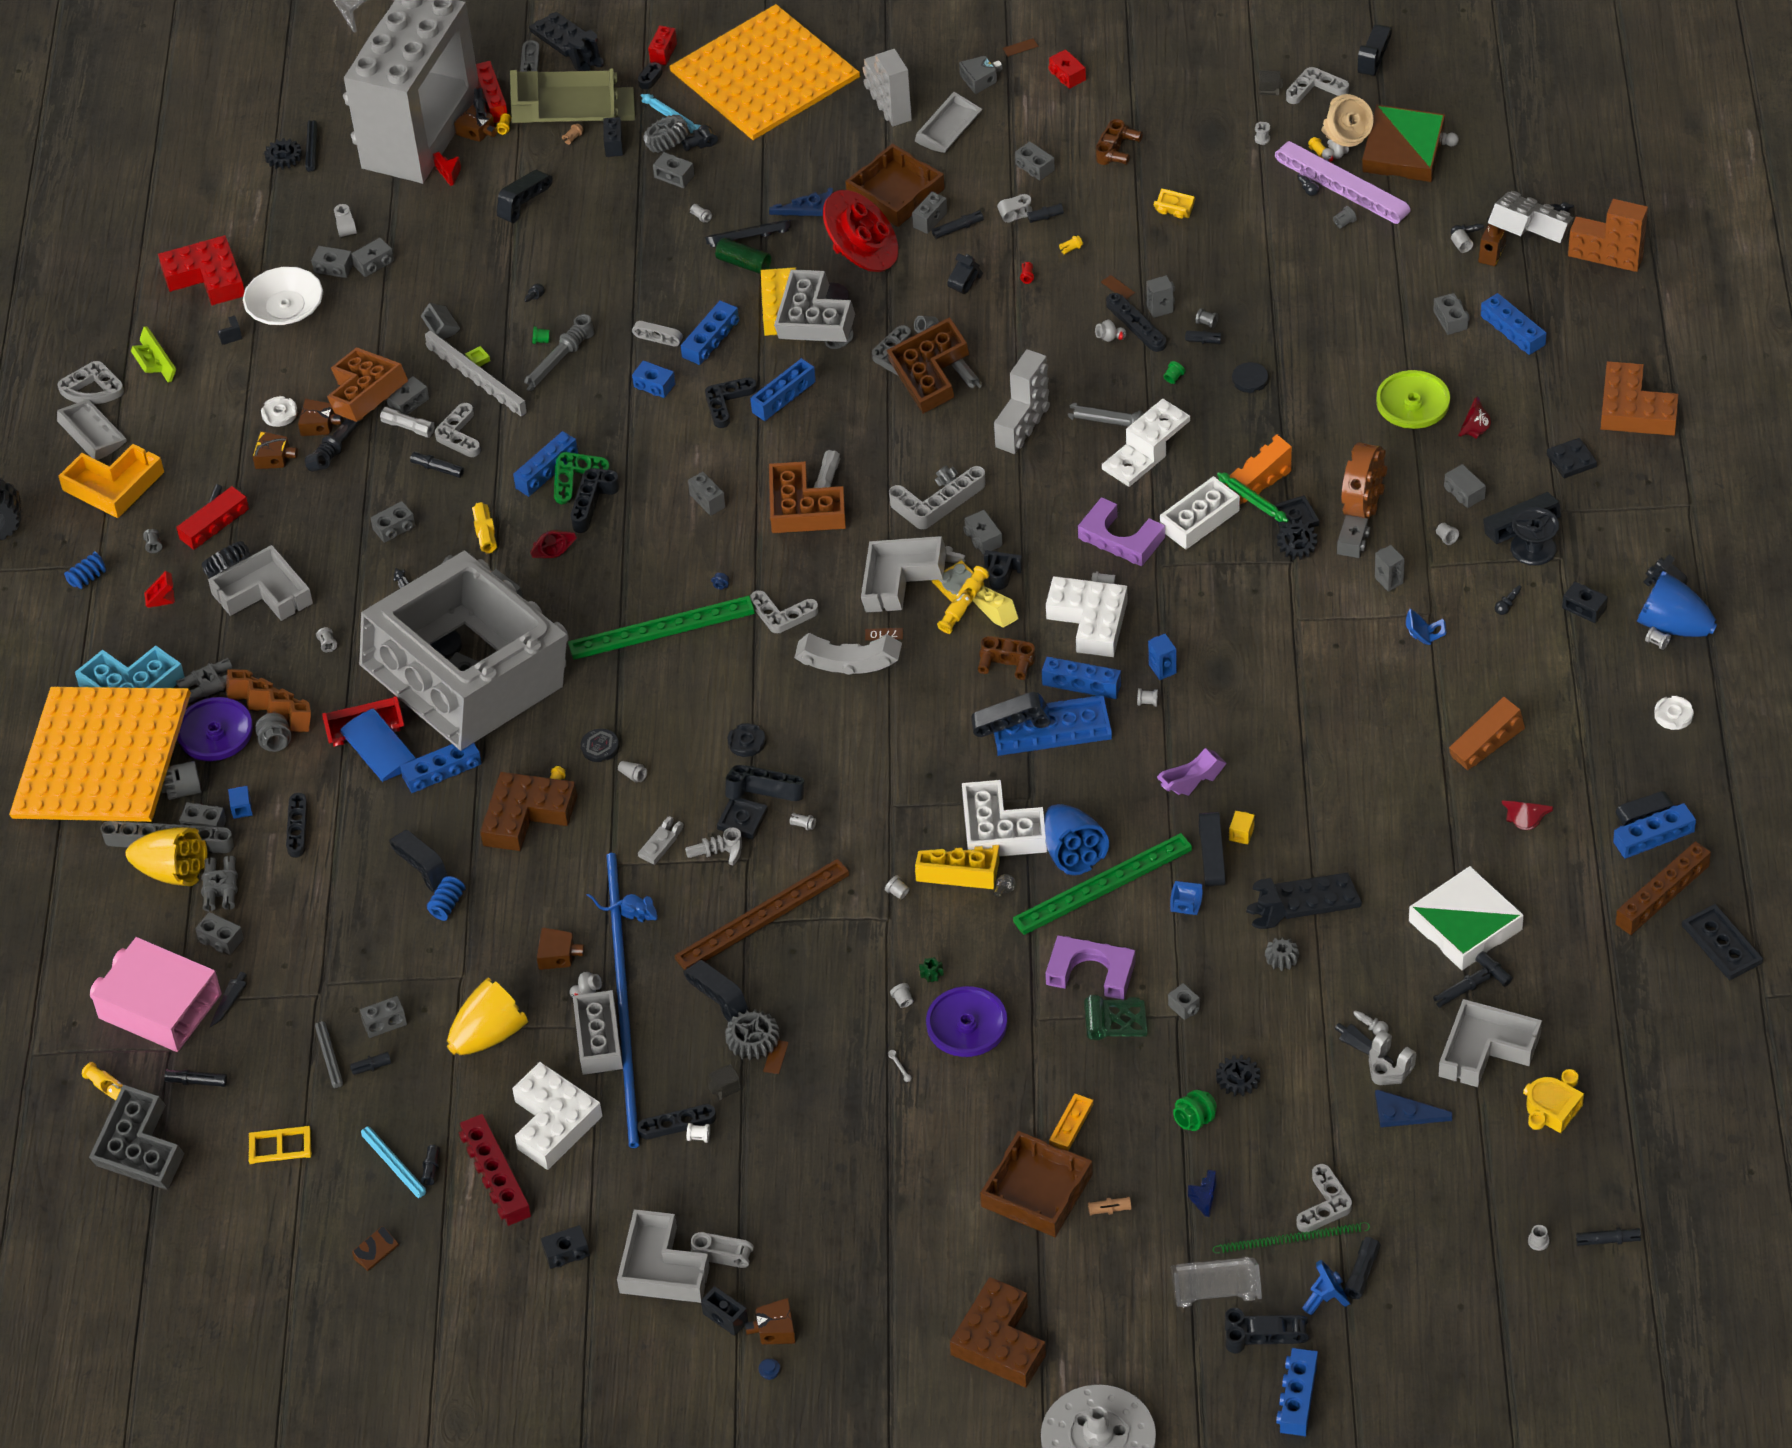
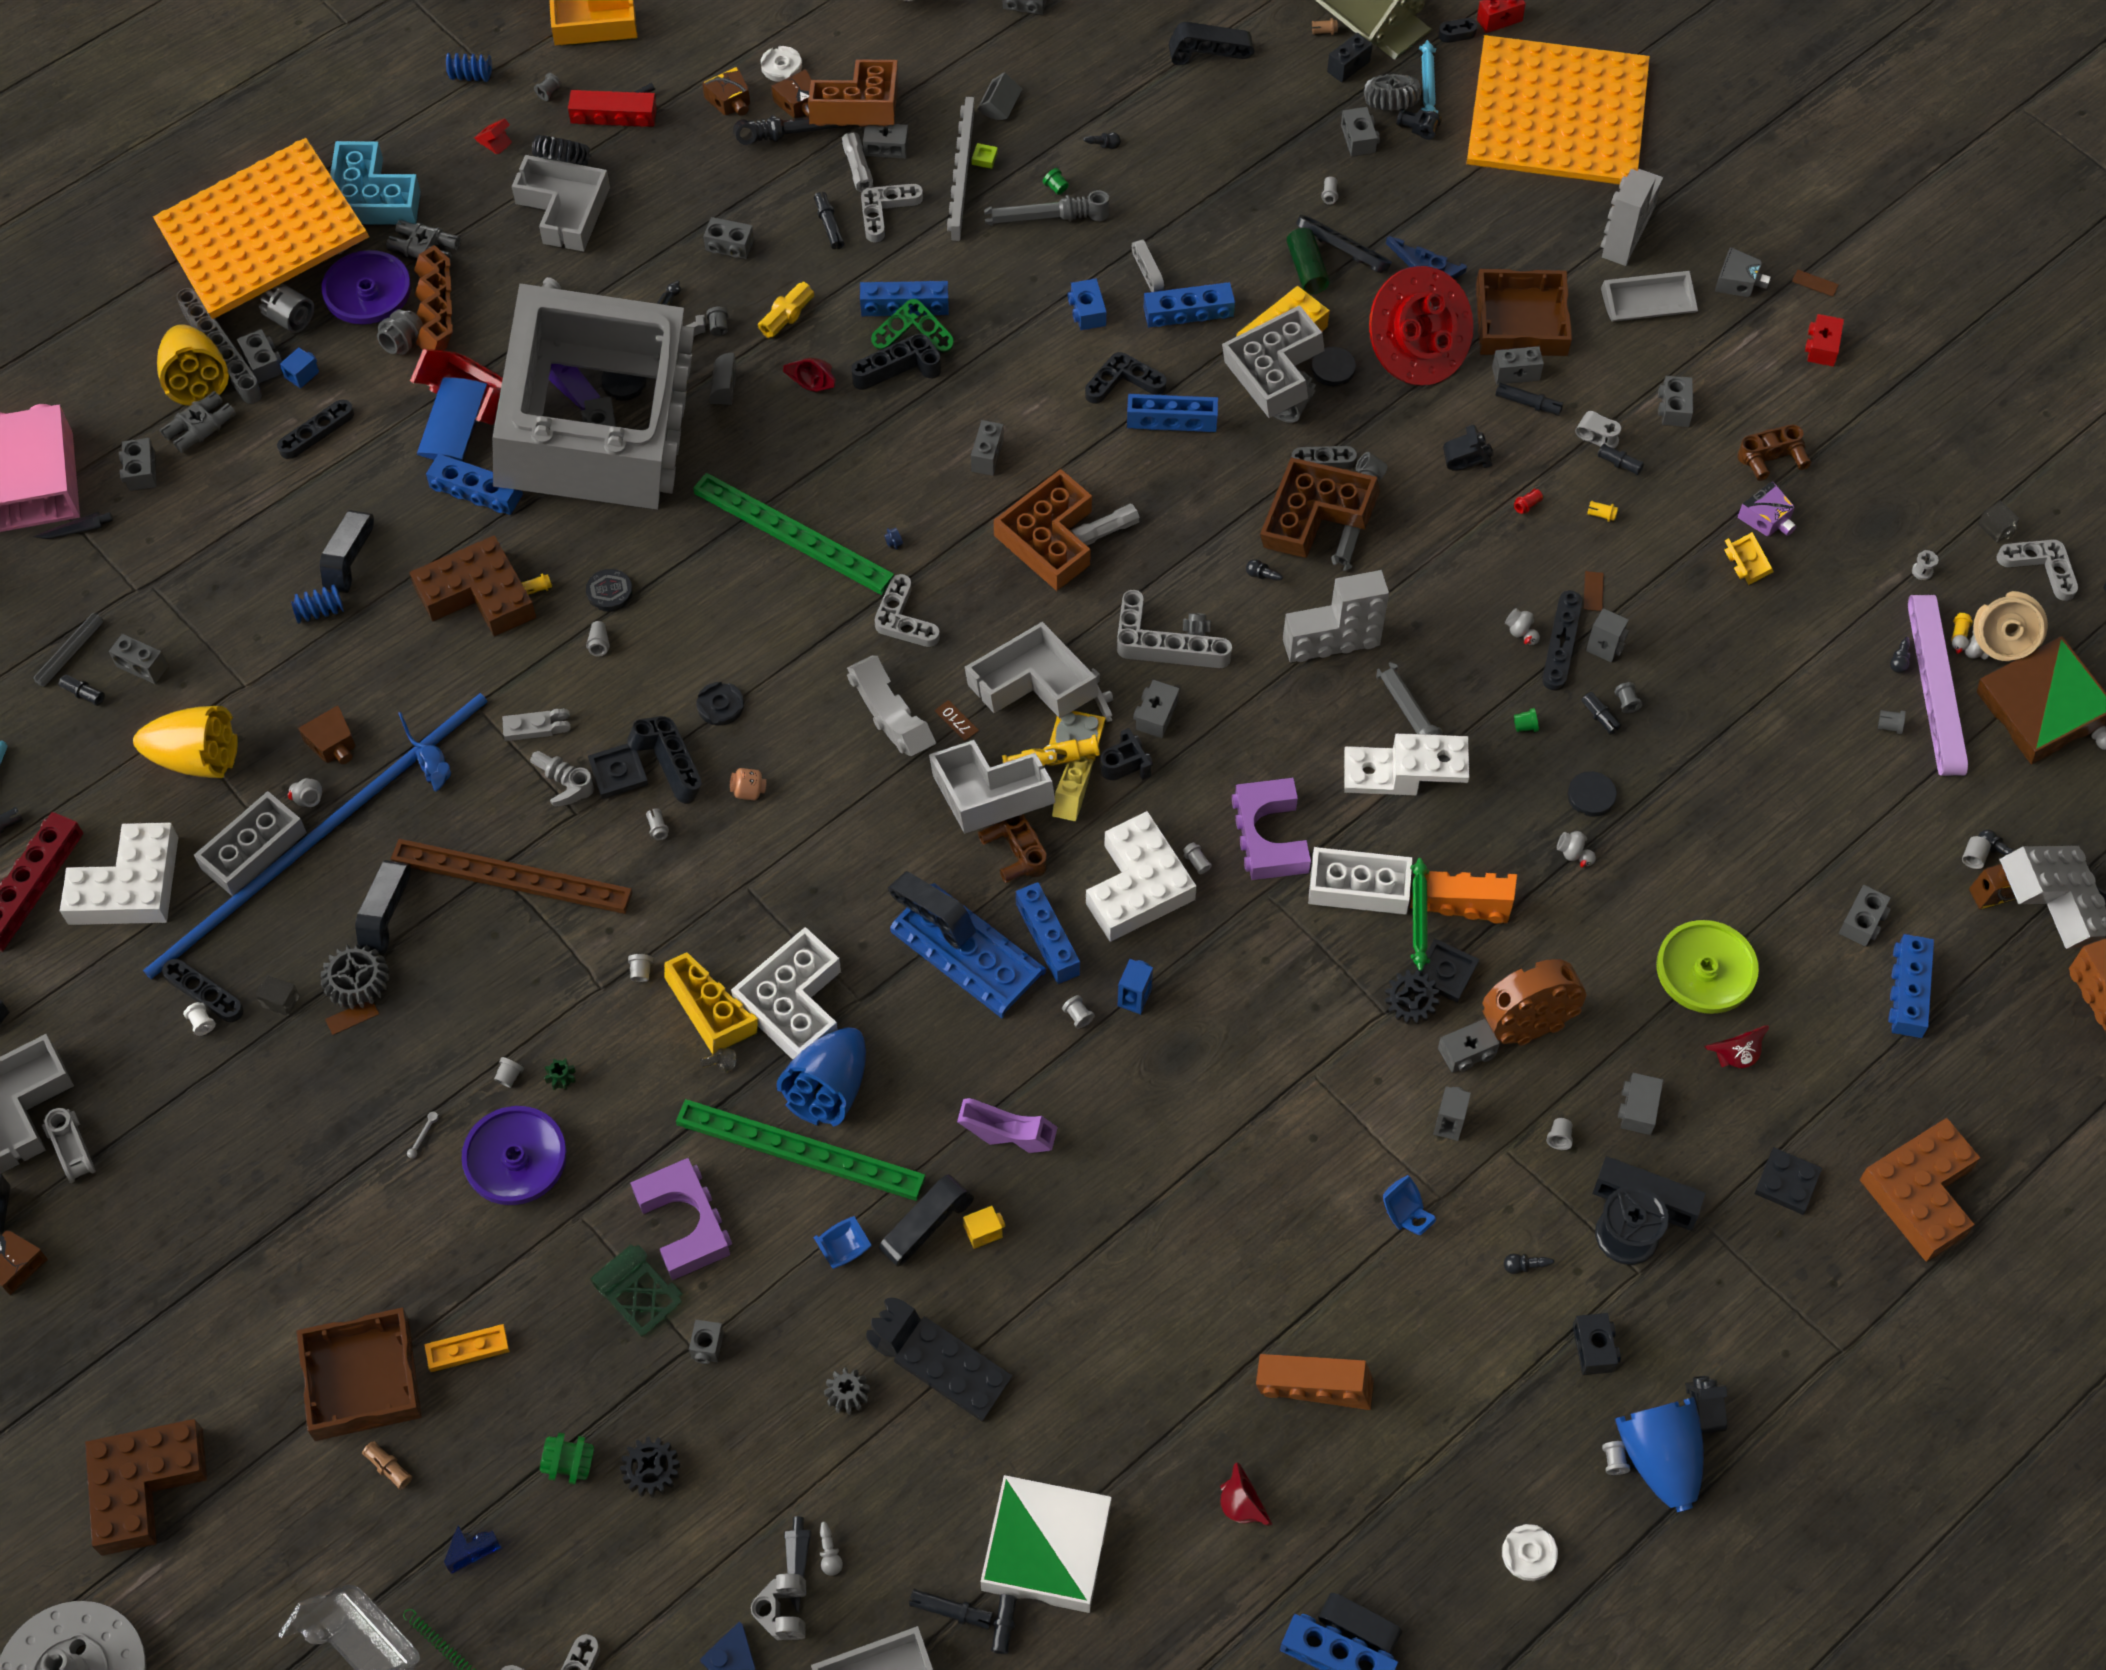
camera: 45 degrees right, 10 degrees up
none -> nougat head [730,768,766,800]
none -> light grey piece [929,740,1055,834]
none -> black bar [1246,559,1283,580]
none -> light grey animal [1557,831,1596,868]
none -> medium lavender torso [1738,481,1796,536]

